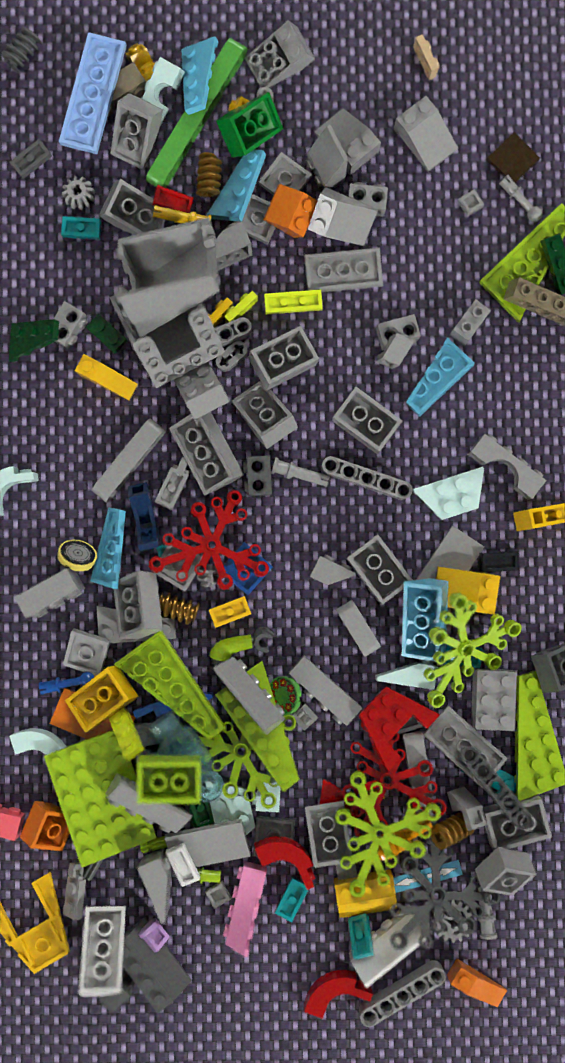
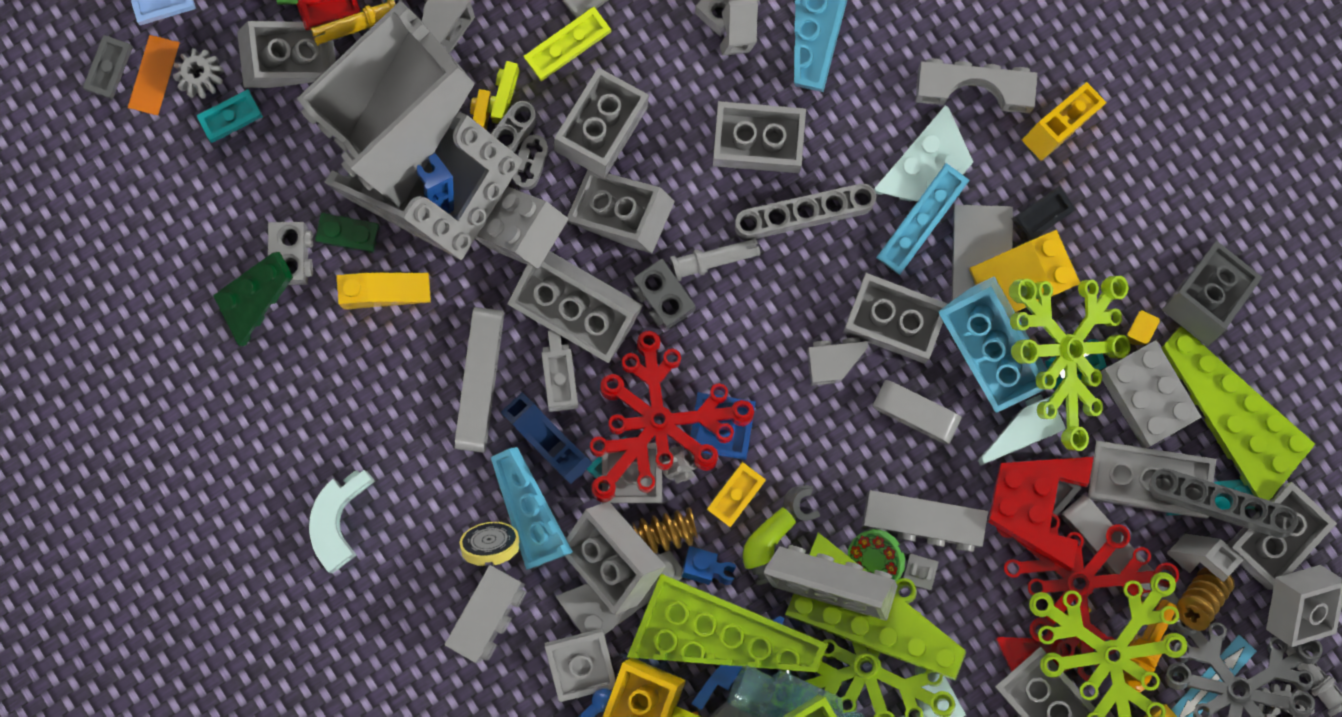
camera: 30 degrees left, 5 degrees down
none -> orange sticker [128,35,180,116]
none -> blue hinge [417,153,454,214]
none -> blue plate [681,546,736,585]
none -> medium azure tile [876,163,970,275]
none -> yellow slope [1127,310,1160,345]

